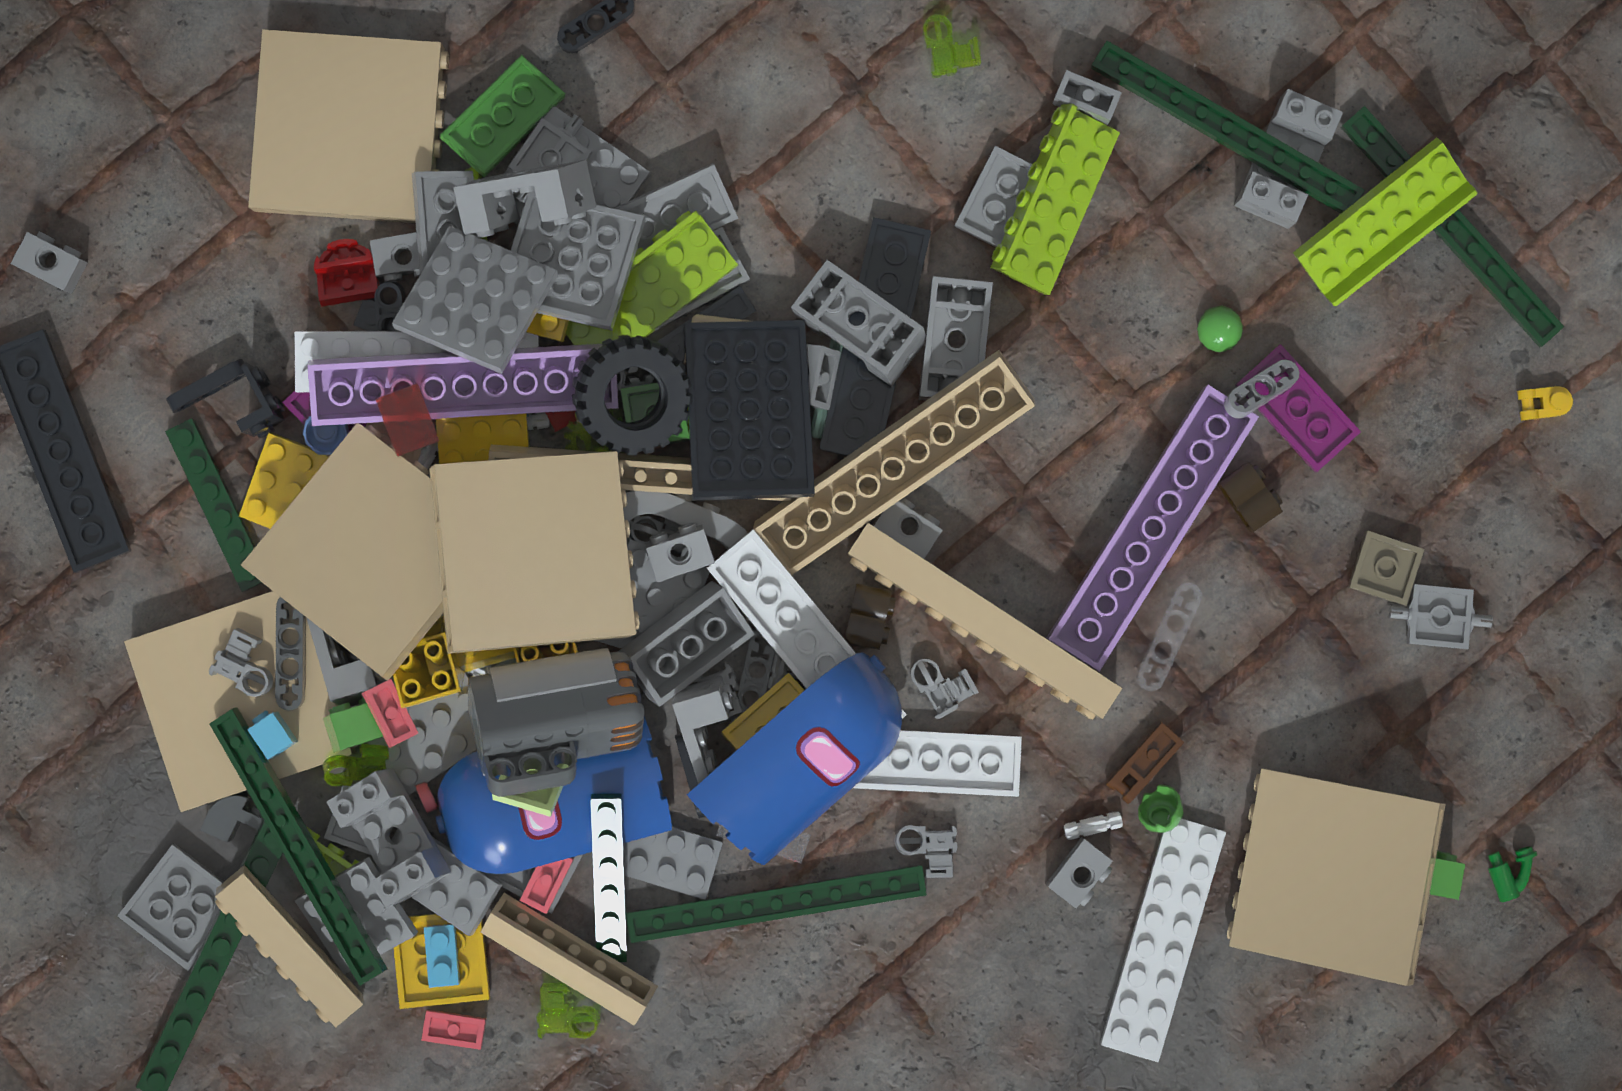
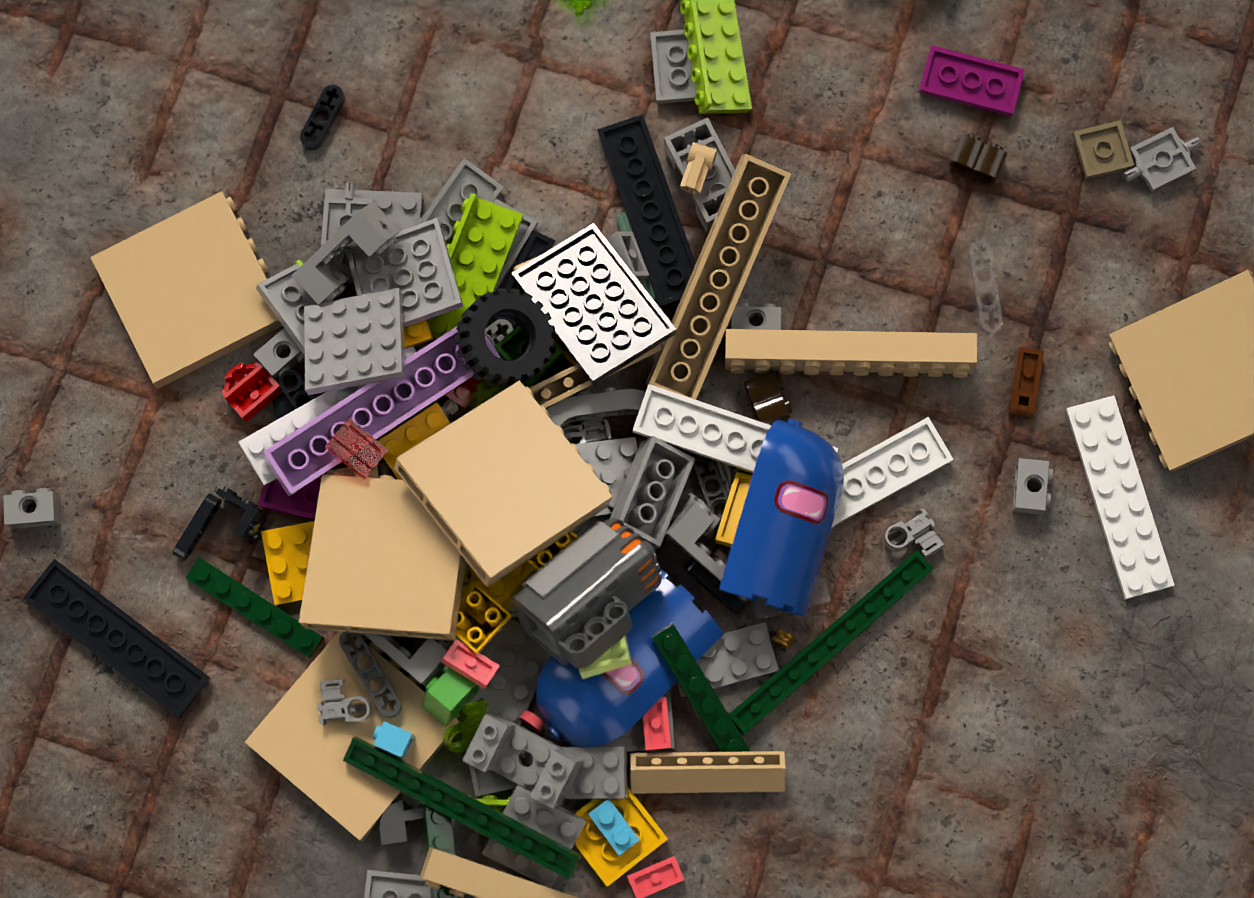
camera: 25 degrees left, 10 degrees down
medium blue hair [303,416,349,455] -> none
bright green plate [440,55,566,177] -> none
clear neon green piece [536,983,600,1039] -> none
light grey brick [645,523,715,582] -> none
light grey plate [791,260,926,387] -> none
light grey piece [910,659,979,719] -> none
lavender brick [1046,385,1259,671] -> none
white axle [1064,812,1123,840] -> none
bright green hair [1138,785,1183,833] -> none
bright green hair [1197,305,1243,352] -> none
light grey beam [1224,360,1299,418] -> none
none -> tan piece [680,142,717,195]
none -> pearl gold bush [771,628,796,650]

